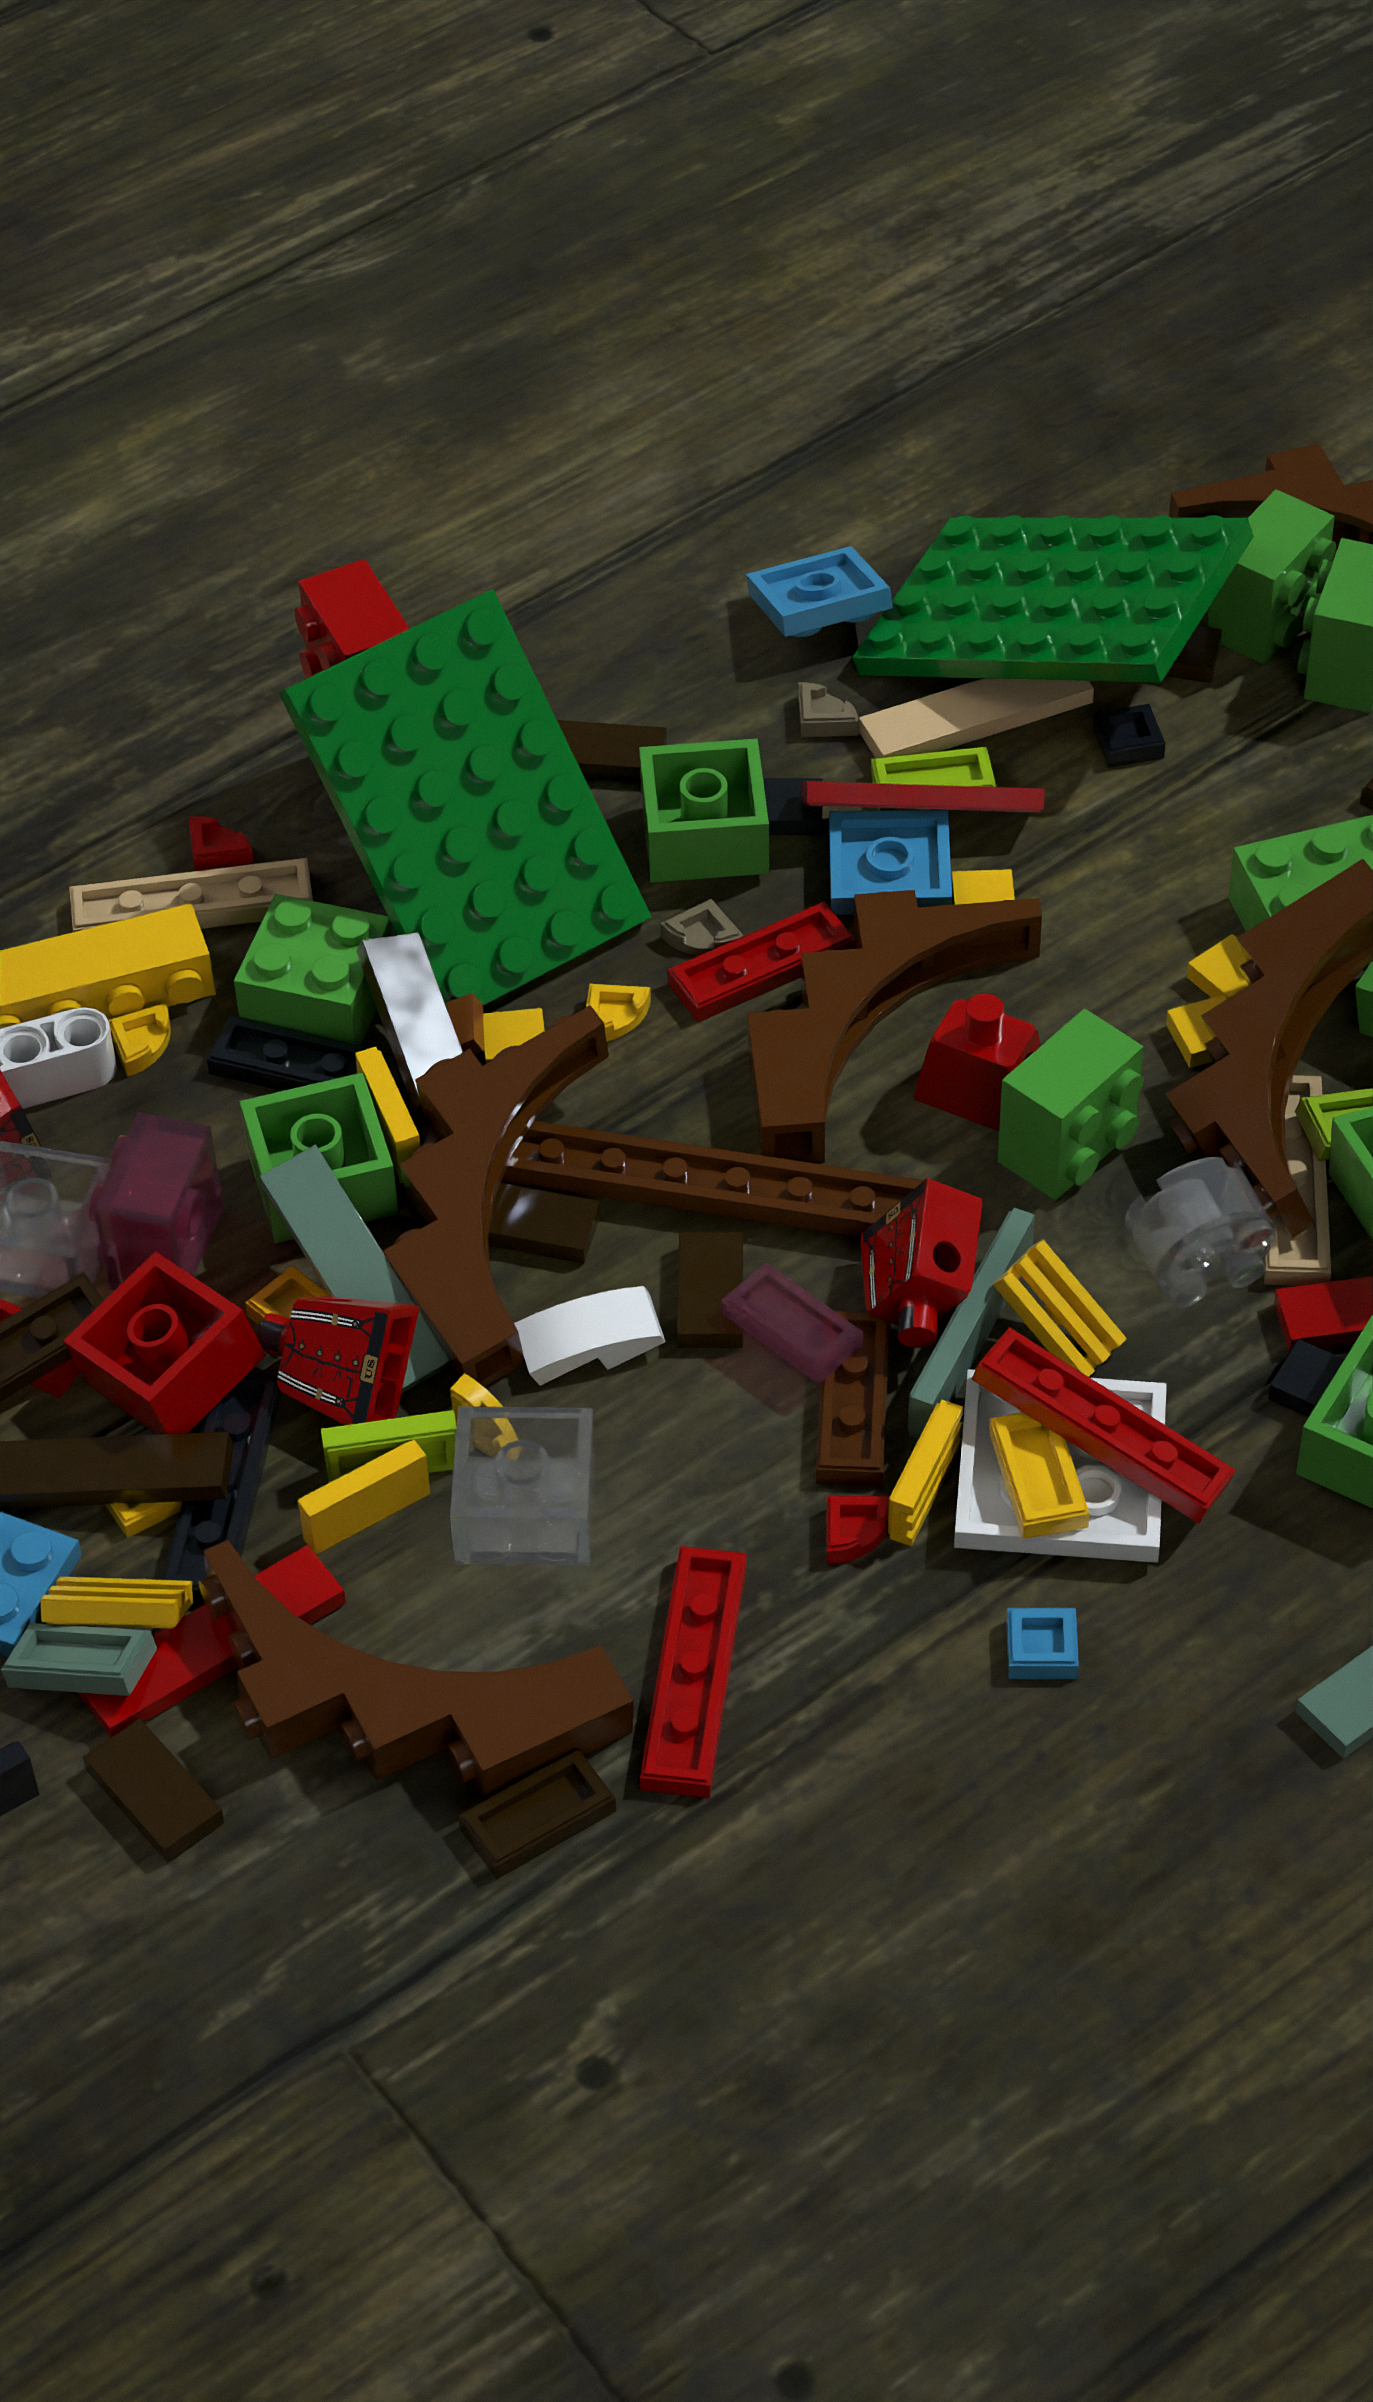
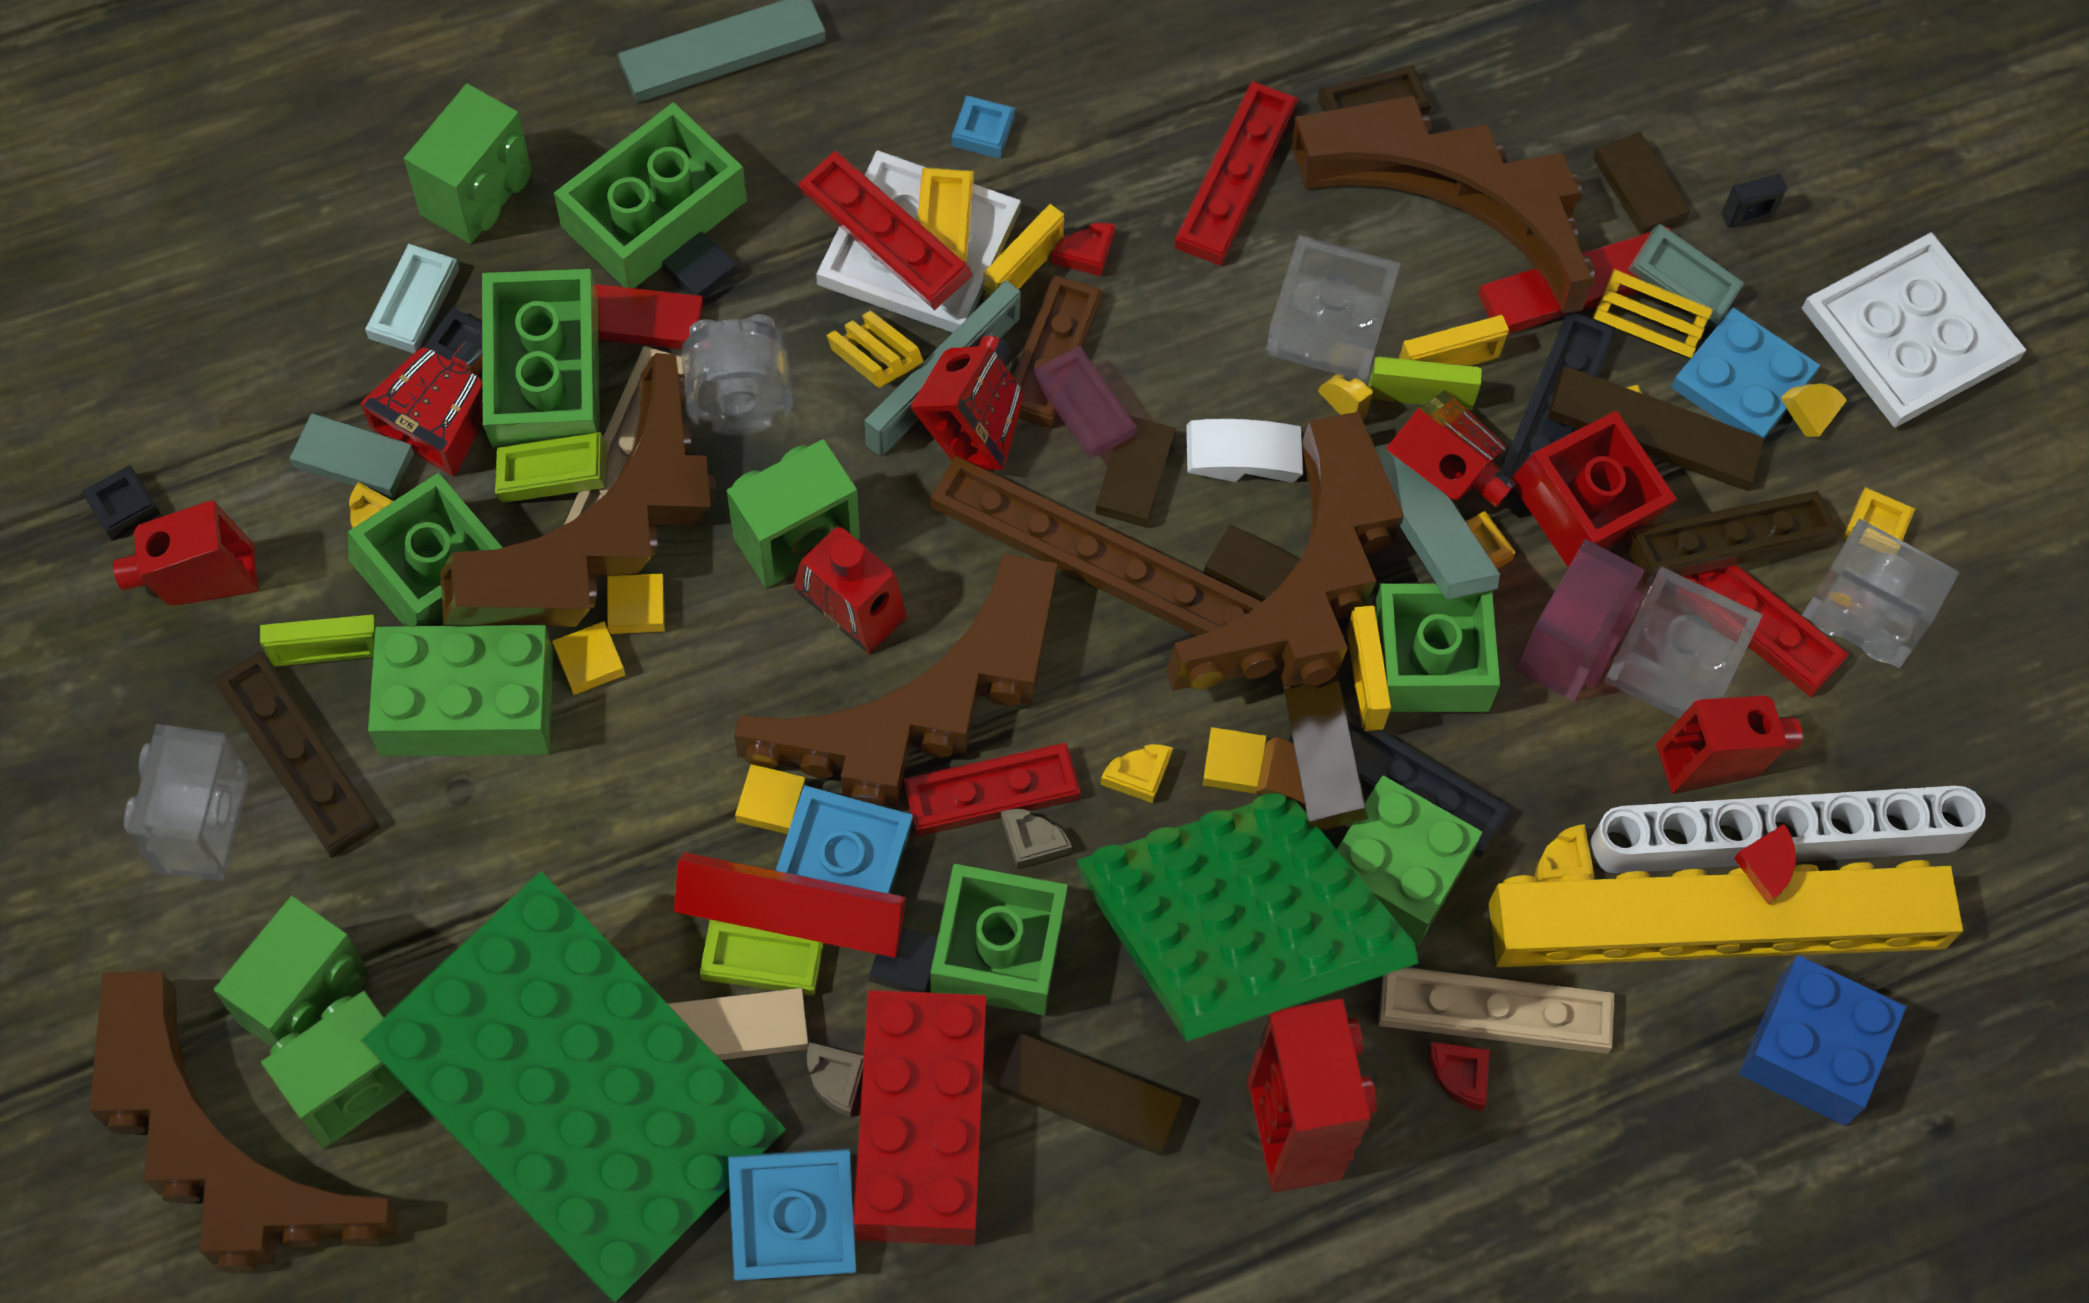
camera: 170 degrees left, 15 degrees up
none -> red brick [854,990,986,1246]

